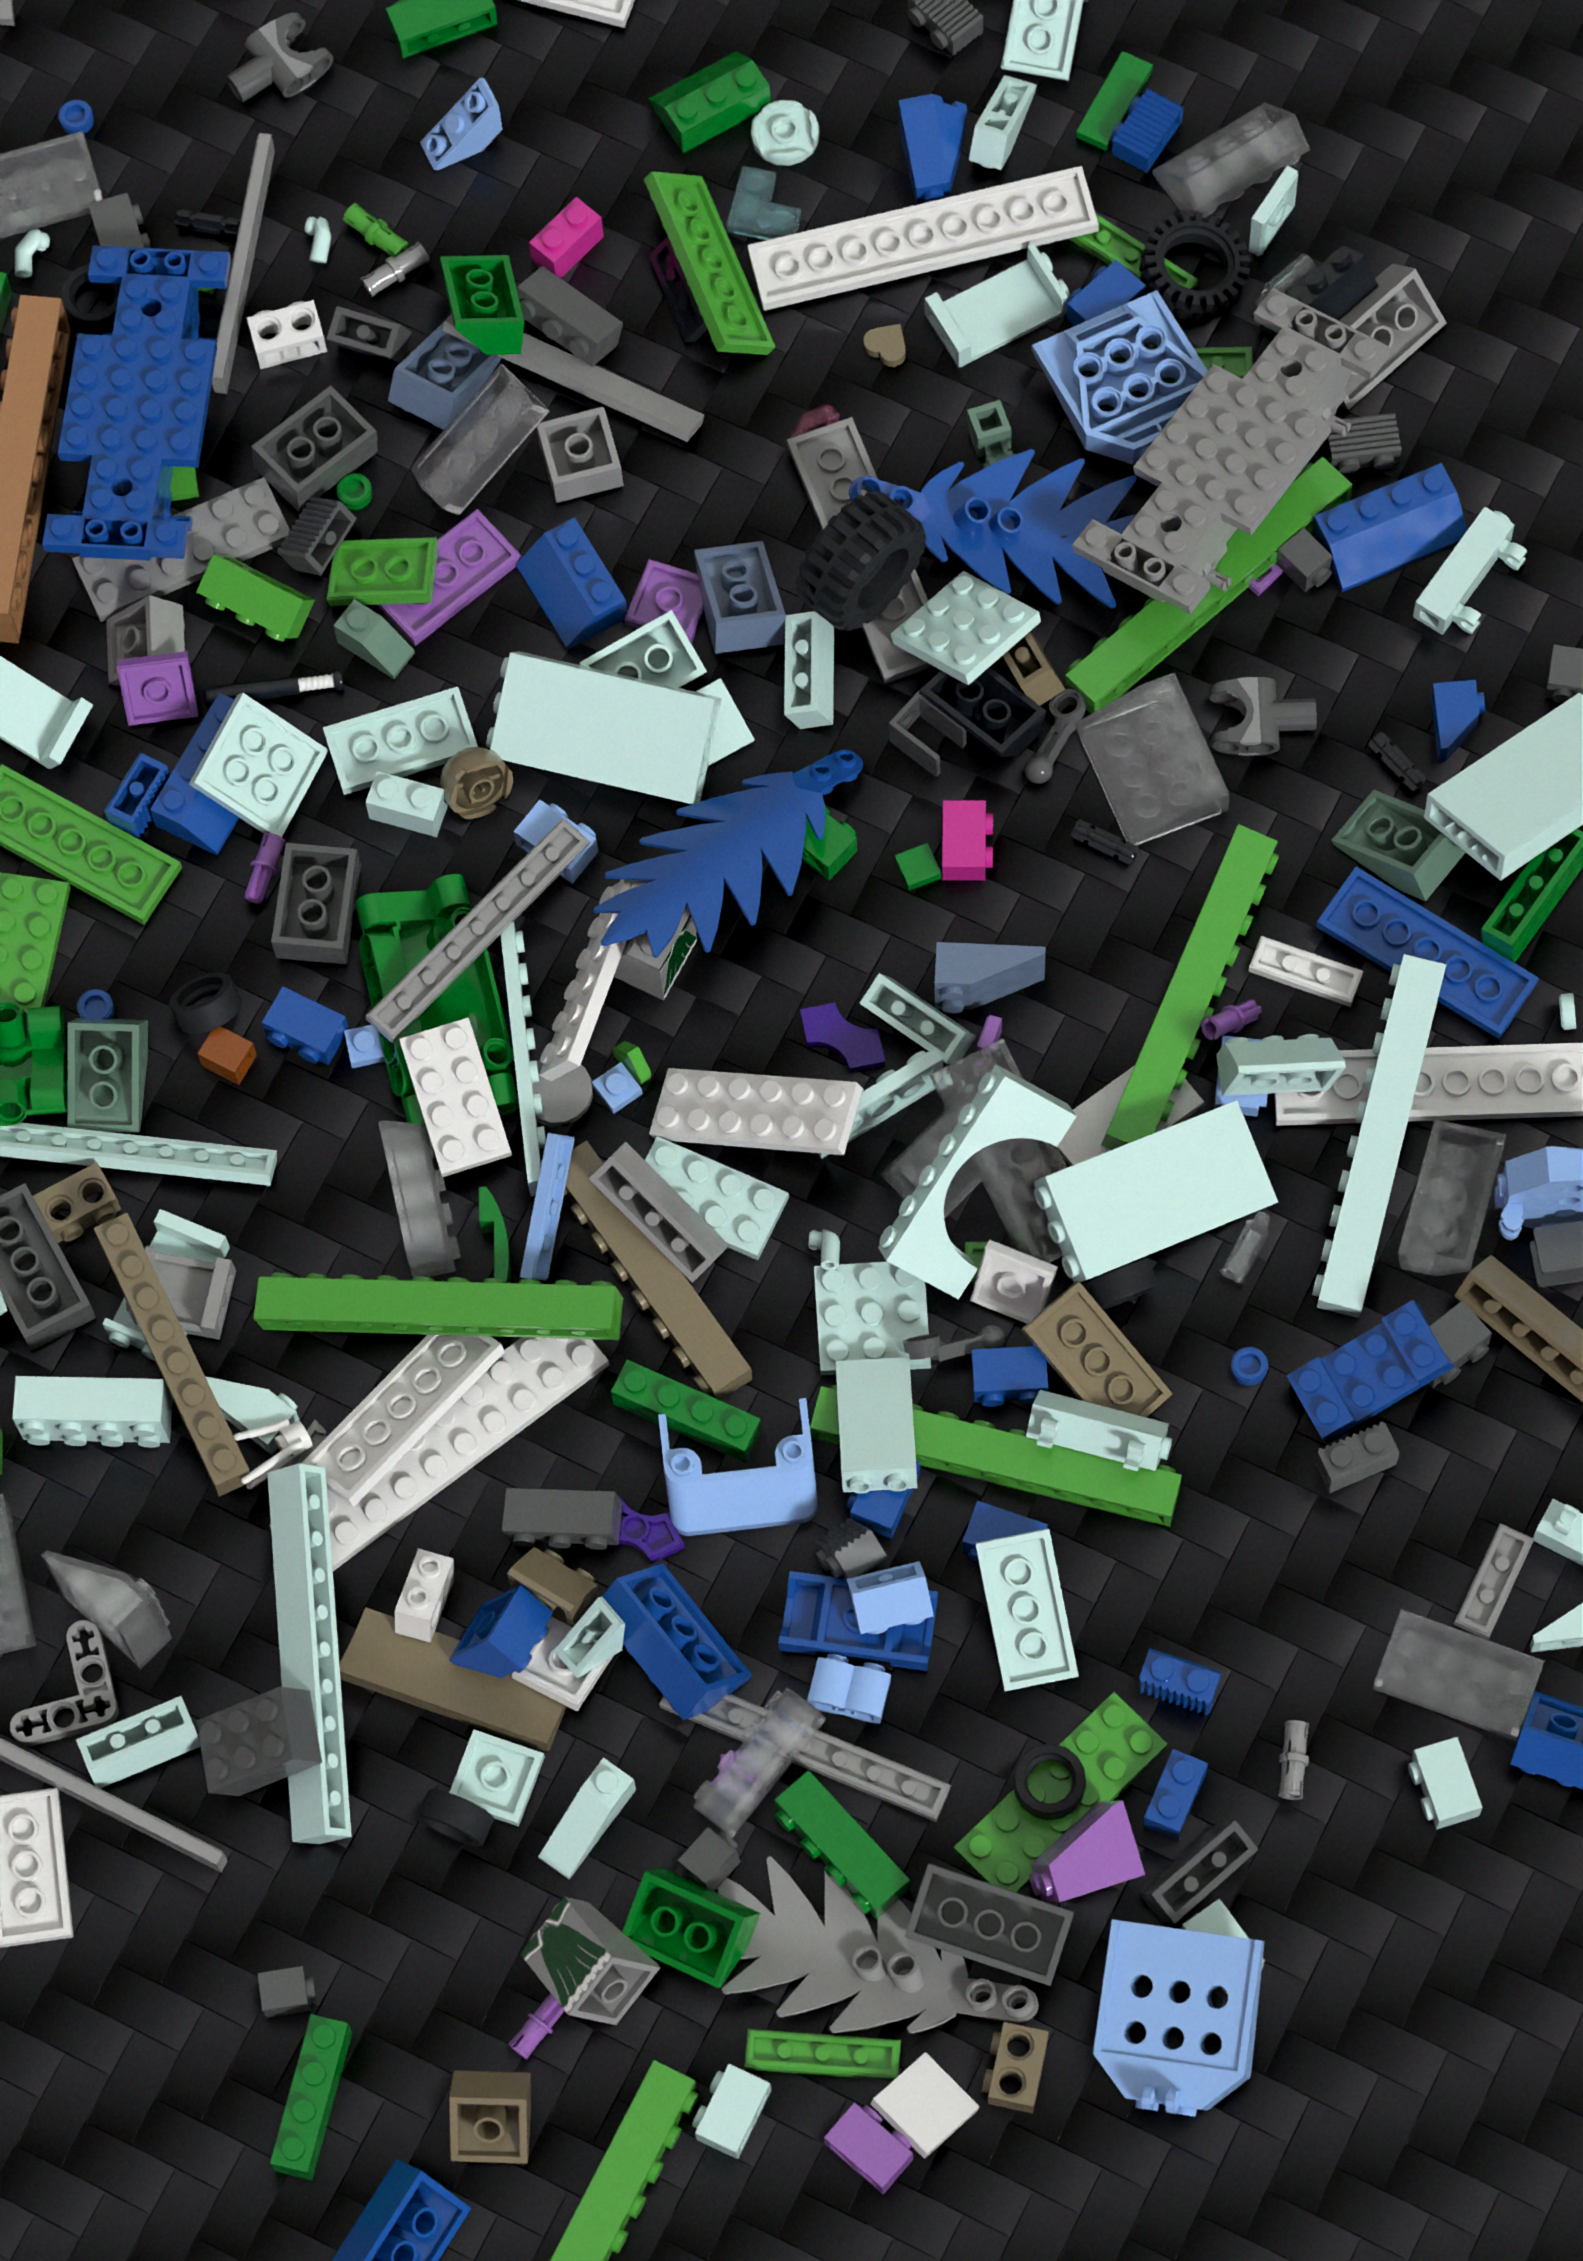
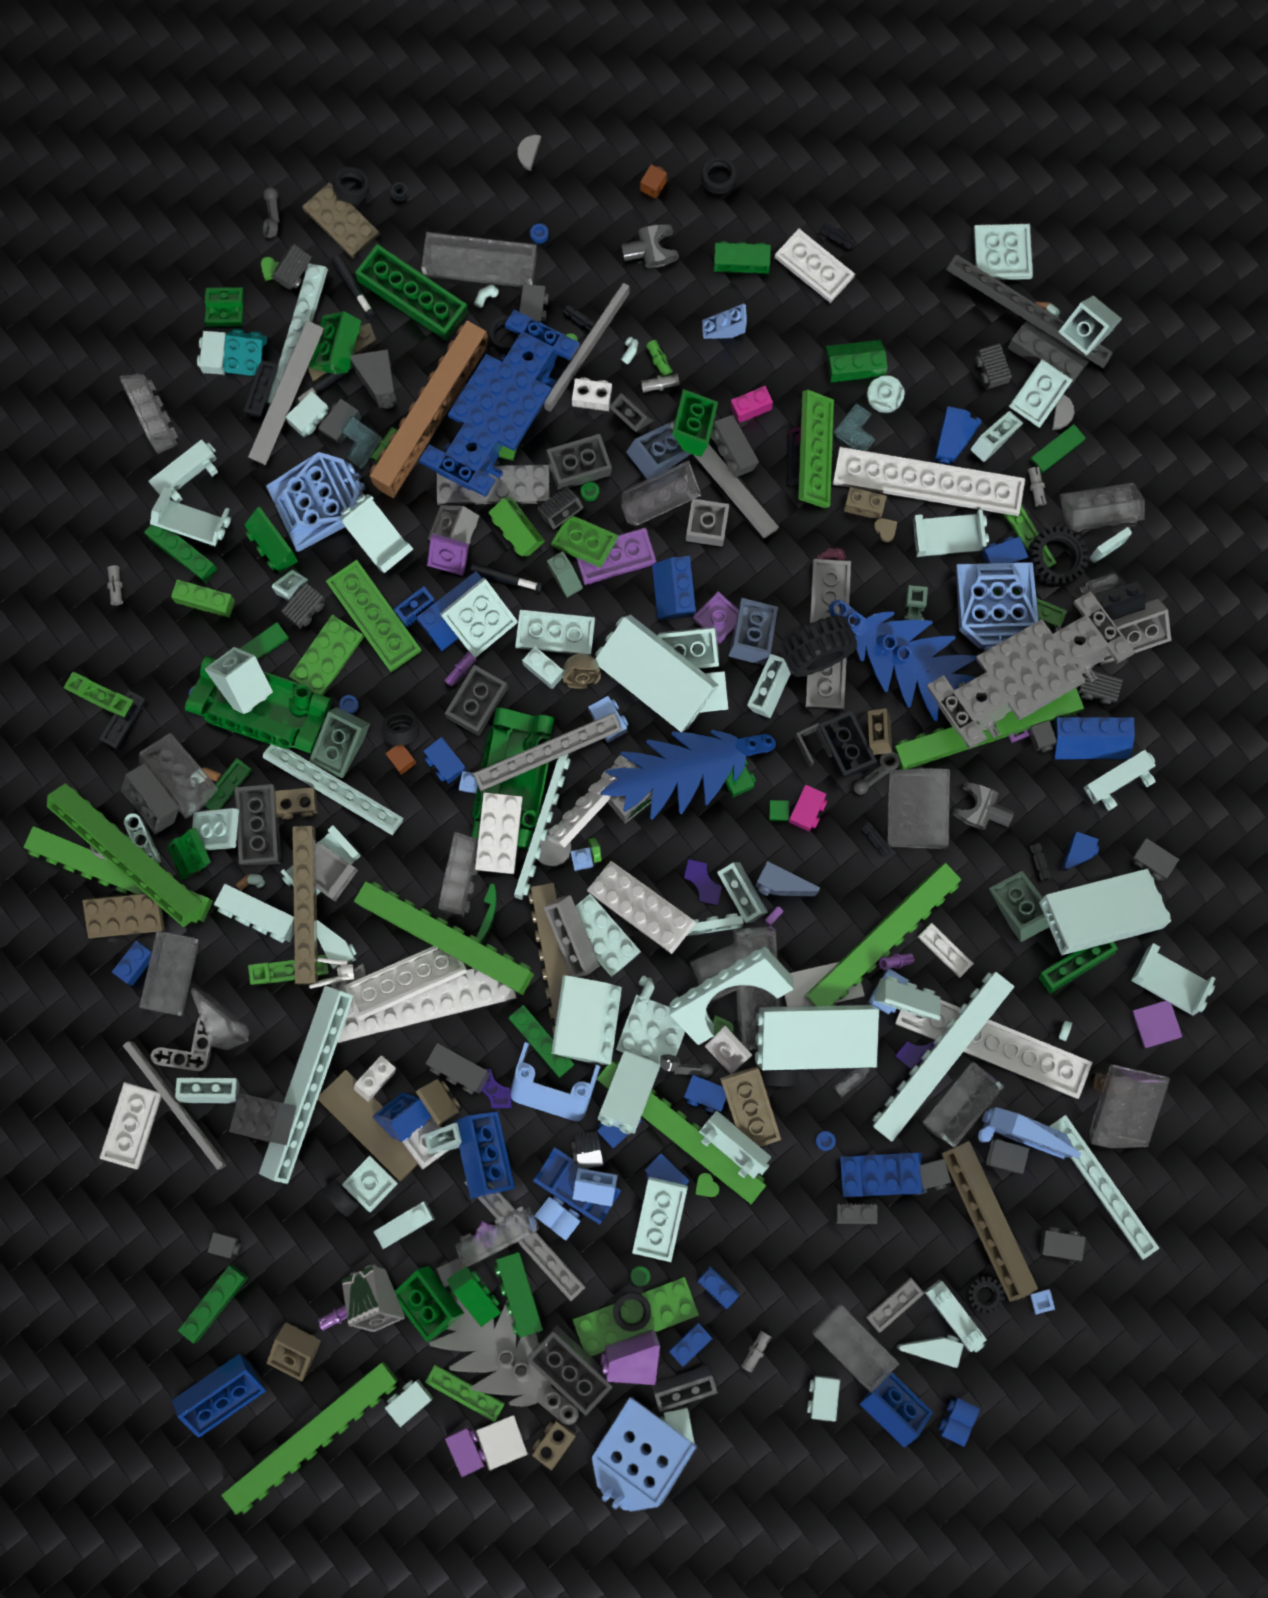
camera: 20 degrees right, 10 degrees up
light blue tile [520,1133,575,1281] -> none
light aqua plate [891,571,1041,685] -> none
blue brick [1110,88,1183,173] -> none
blue plate [1316,866,1539,1039] -> none
none -> arm [235,874,265,891]
none -> bright green slope [248,954,329,985]
none -> green brick [447,1266,501,1327]
none -> light aqua slope [552,975,622,1065]
none -> green tile [630,1266,650,1287]
none -> bright green tile [695,1173,719,1197]
none -> dark tan brick [844,487,887,520]
none -> dark purple tile [895,1040,935,1069]
none -> light grey pin [1028,467,1047,507]
none -> light grey tile [1052,395,1074,430]

